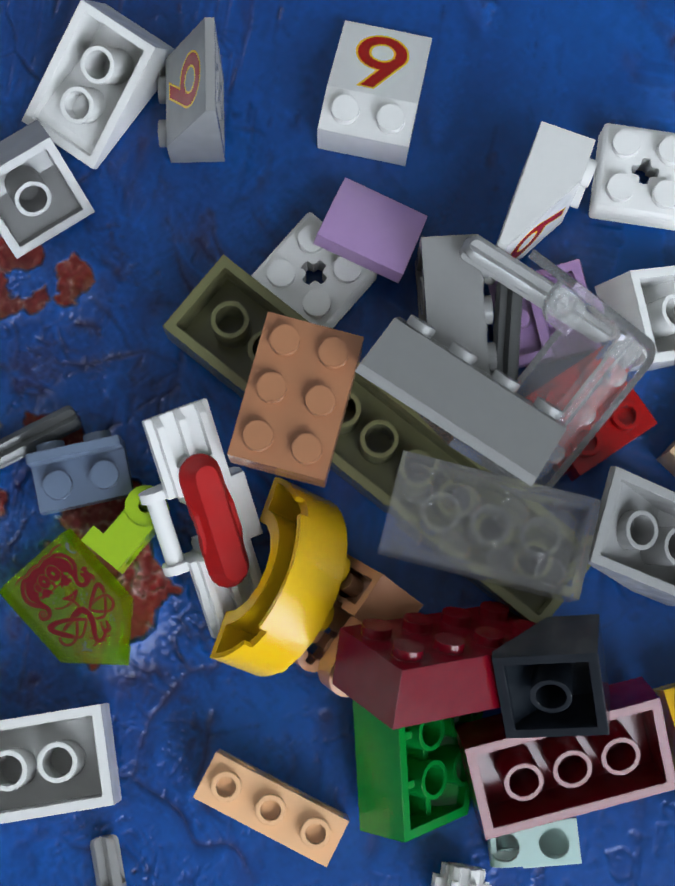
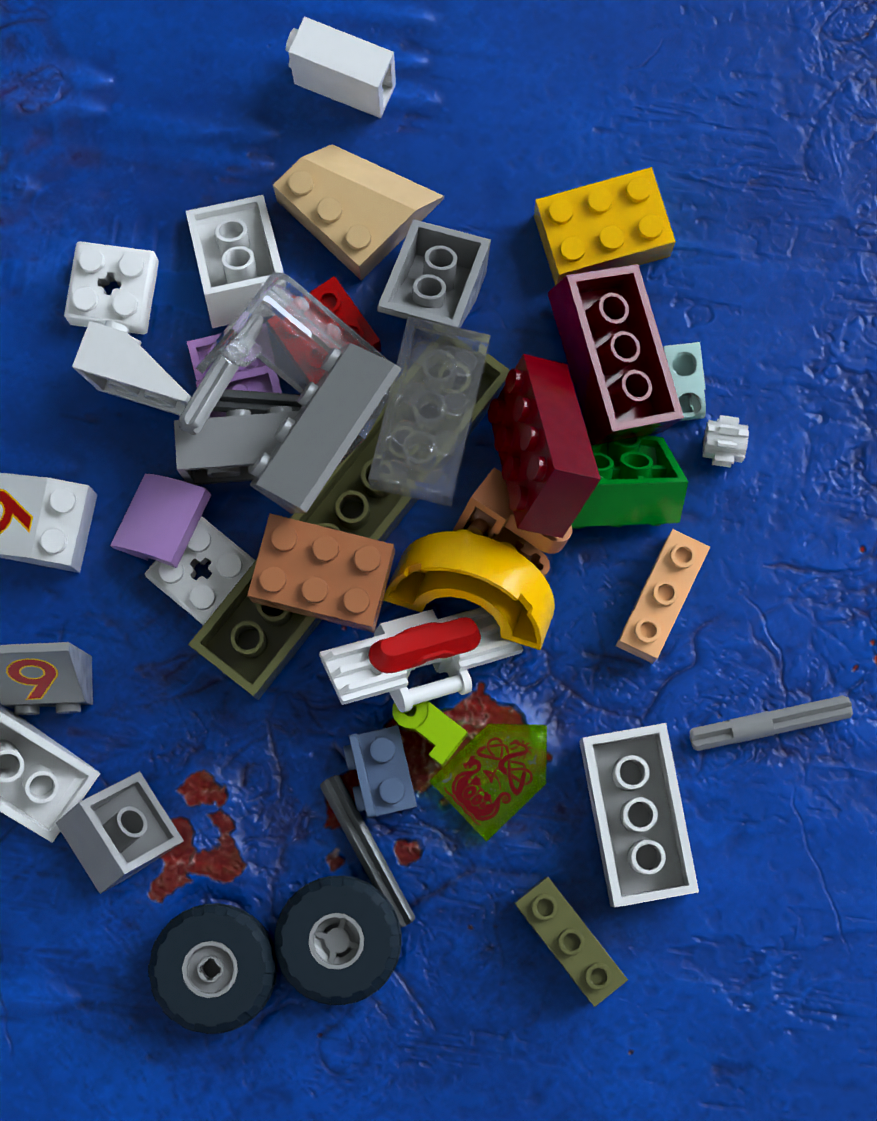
camera: 85 degrees left, 0 degrees up
black slope [492,614,610,739] -> none

